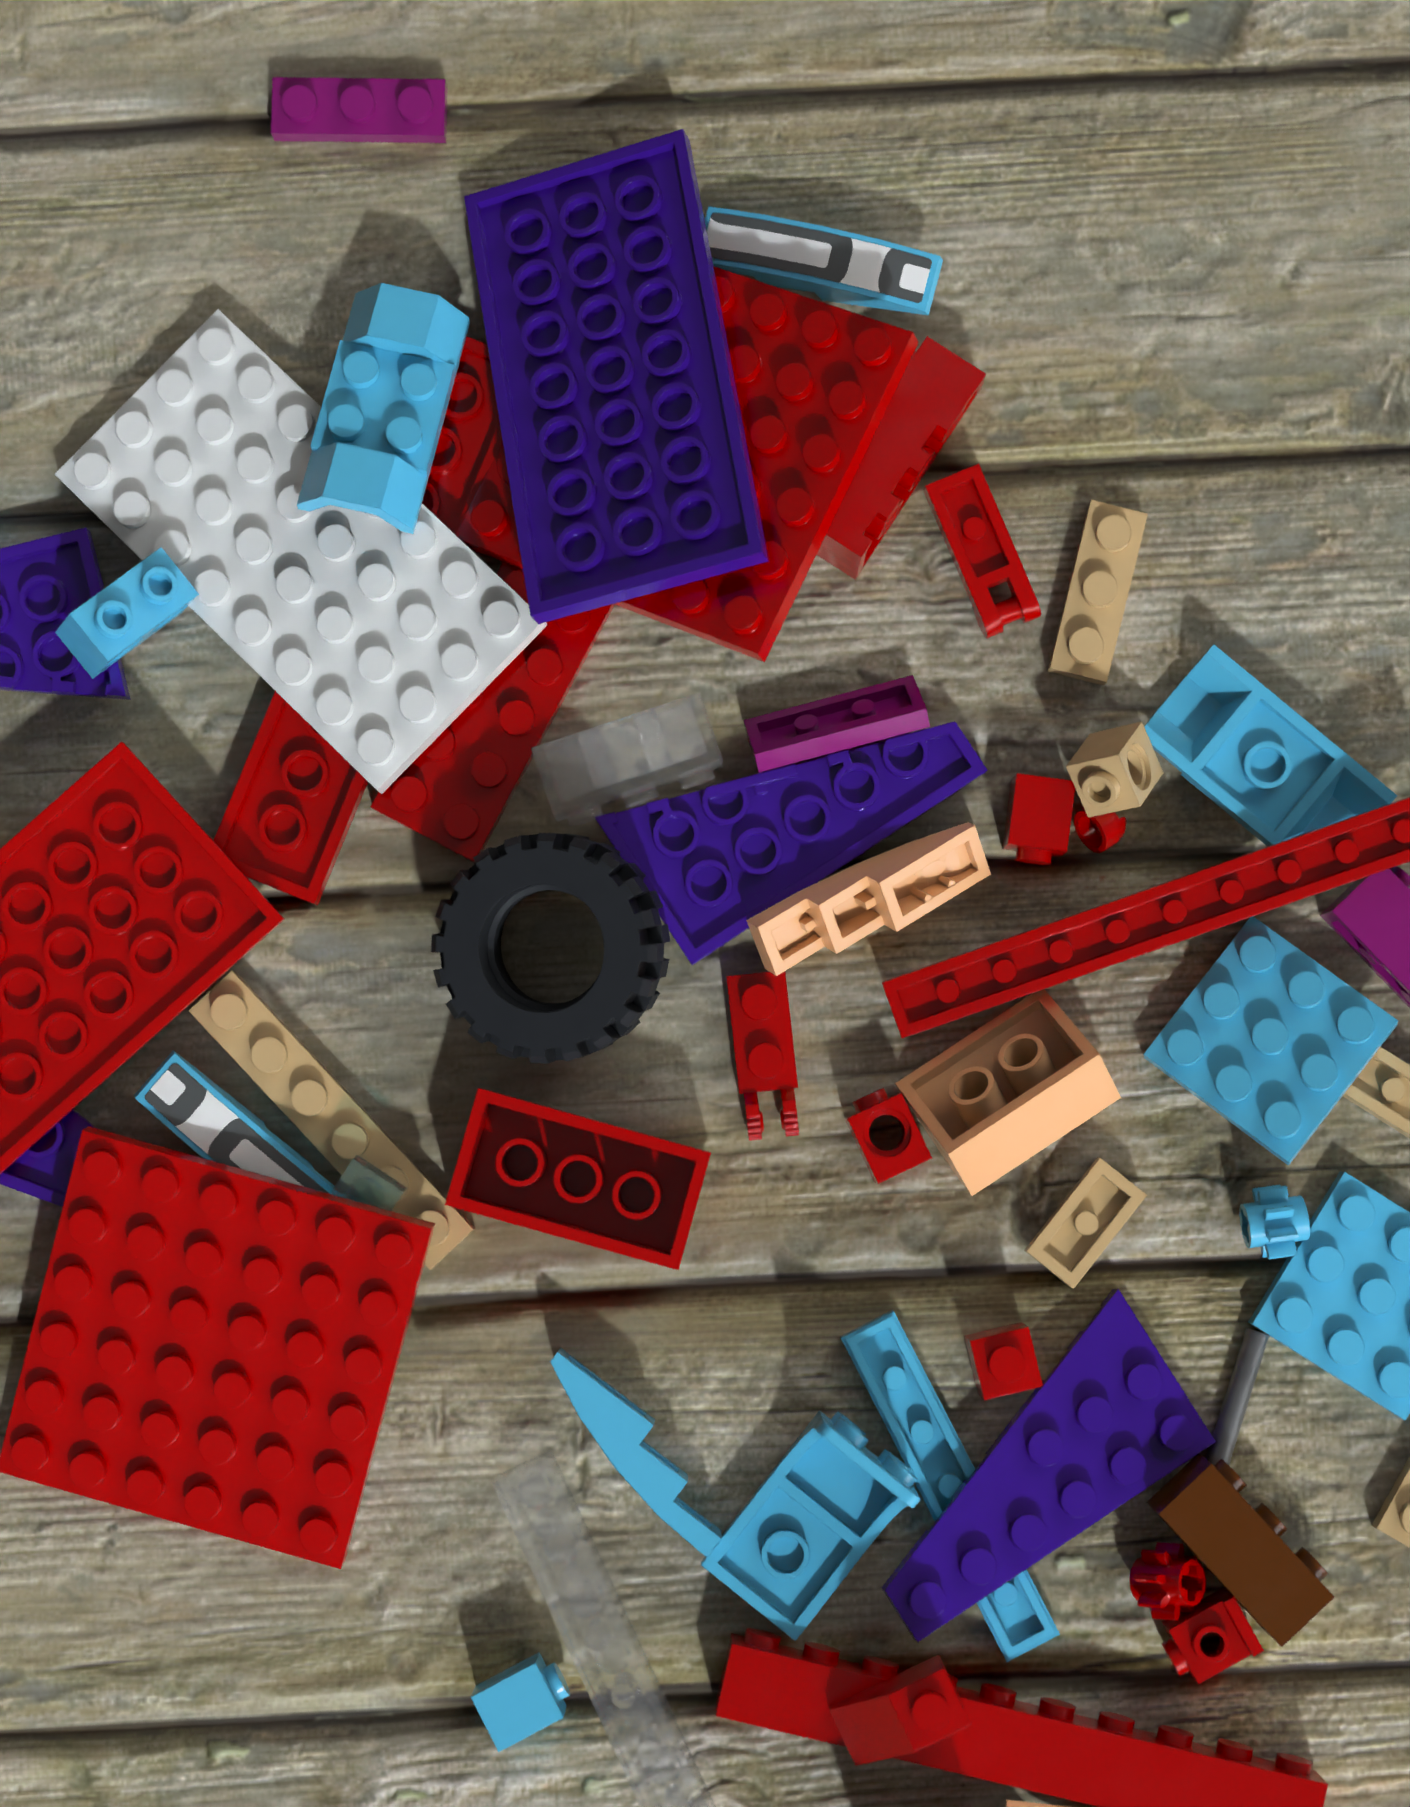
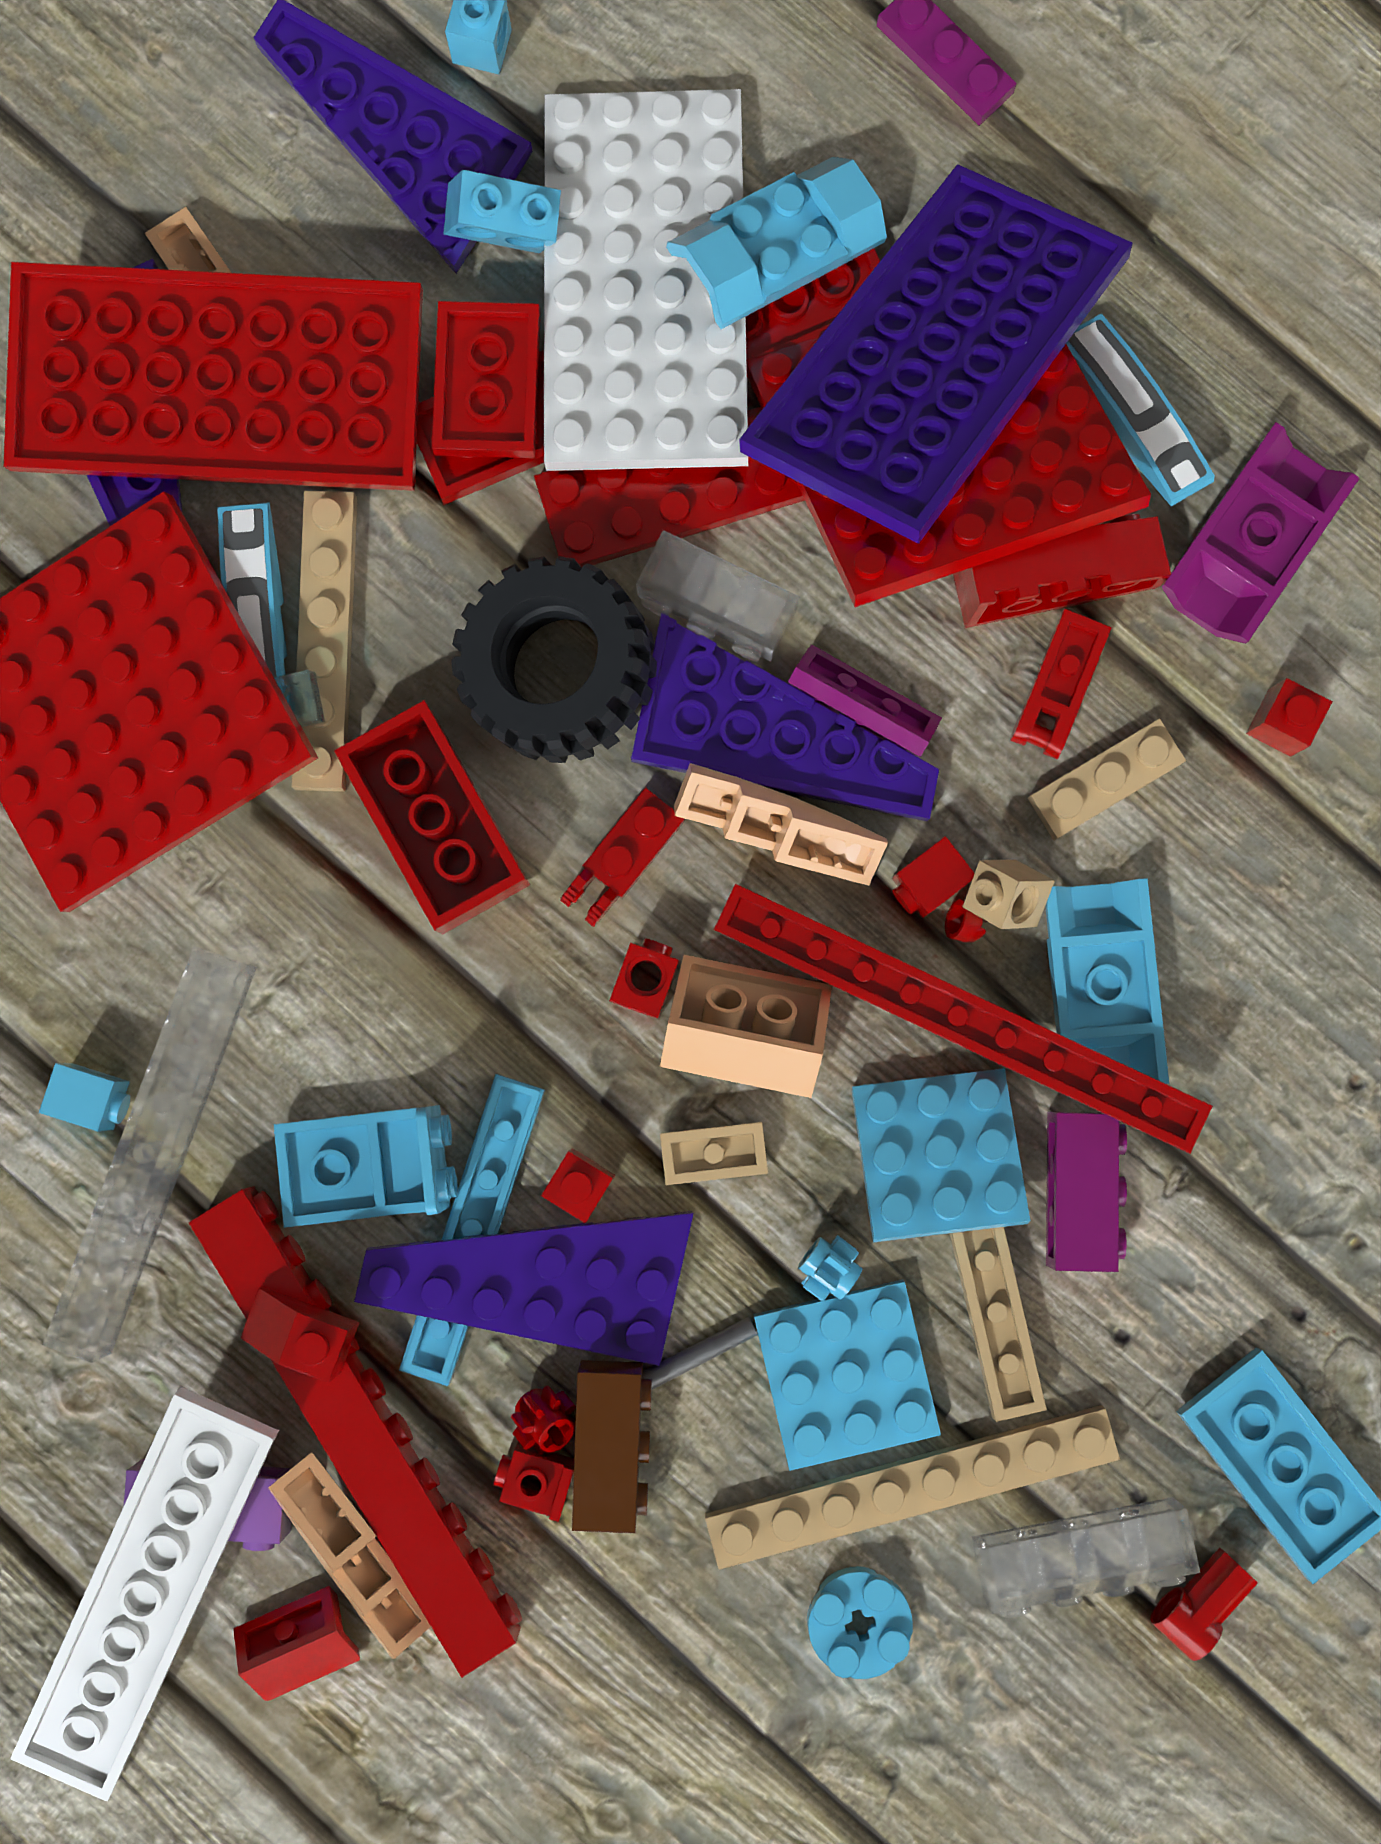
camera: 45 degrees right, 0 degrees up
medium azure slope [550,1348,722,1558] -> none
none -> red plate [432,301,541,458]
none -> magenta piece [1162,422,1360,644]
none -> red brick [1246,678,1333,757]

